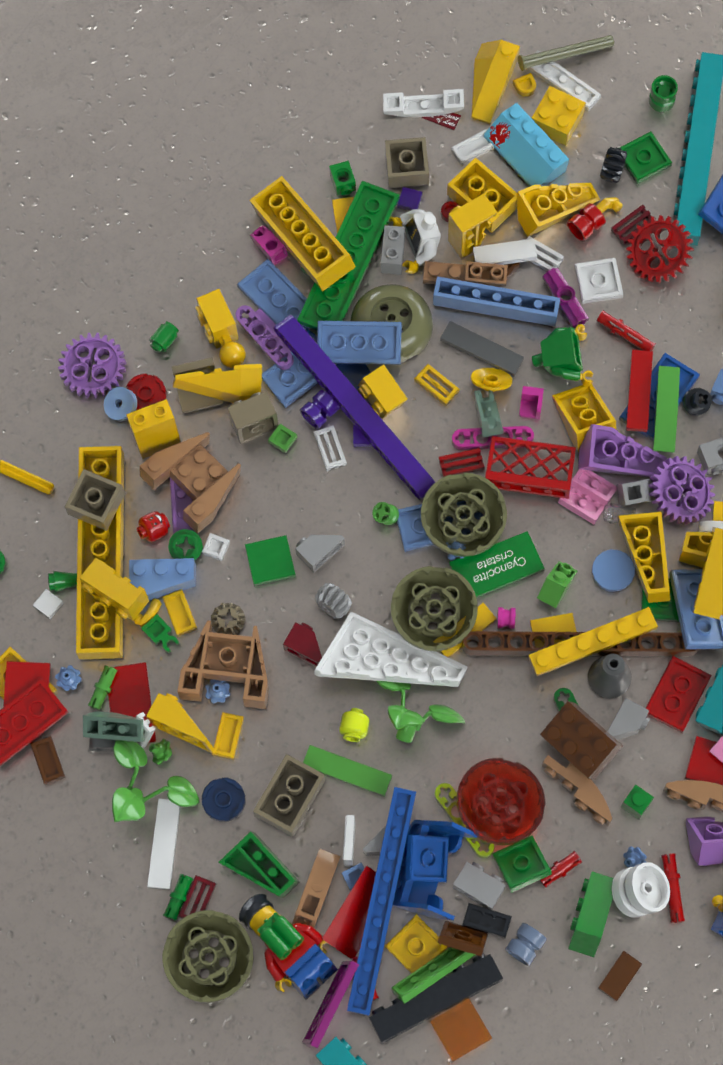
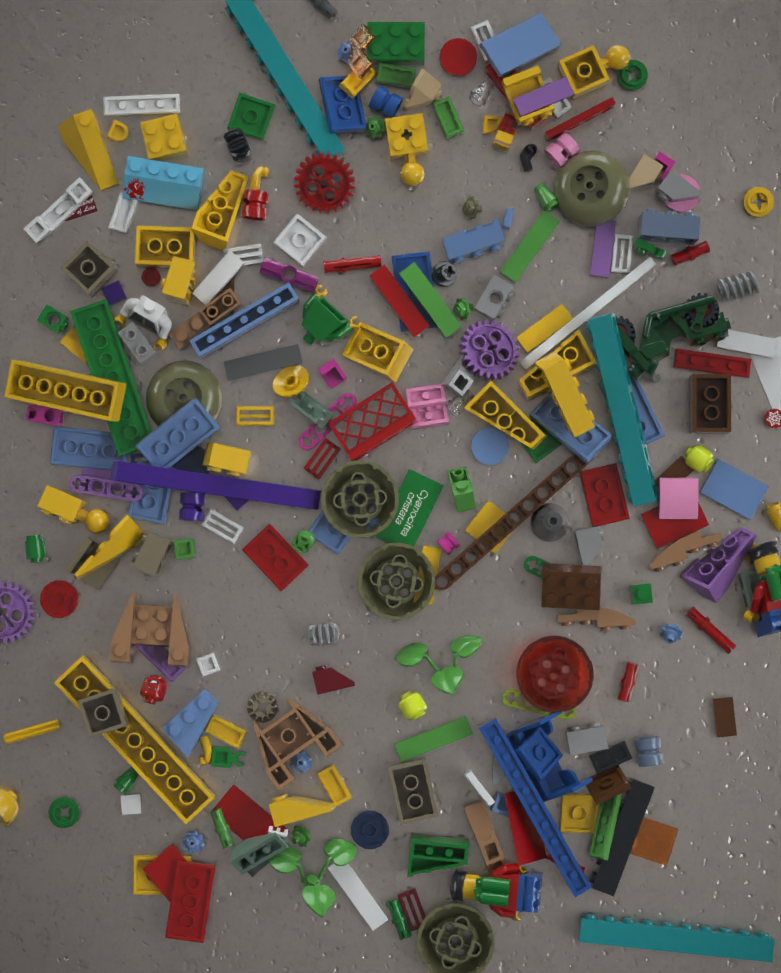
camera: 50 degrees left, 15 degrees up
reddish brown tile [30,736,66,785] -> none
yellow wedge [80,558,149,621] -> none
light blue piece [104,387,137,421] -> none
yellow slope [126,399,181,459] -> none
green gear [168,529,203,560] -> none
green tile [245,535,296,586] -> none
light grey slope [295,535,345,573] -> none
magenta tile [302,961,359,1048] -> none
white wing [314,612,468,687] -> none
green tile [492,835,552,893] -> none
olive axle [518,35,614,71] -> none
yellow plate [528,607,658,676] -> none
green wedge [568,872,614,957] -> none
medium lavender wedge [578,424,667,477] -> none
dark red tile [611,204,656,245] -> none
white wheel [612,863,670,918] -> none
green wheel [649,75,678,112] -> none
none -> red tile [242,523,309,592]
none -> bright green plant [453,298,474,320]

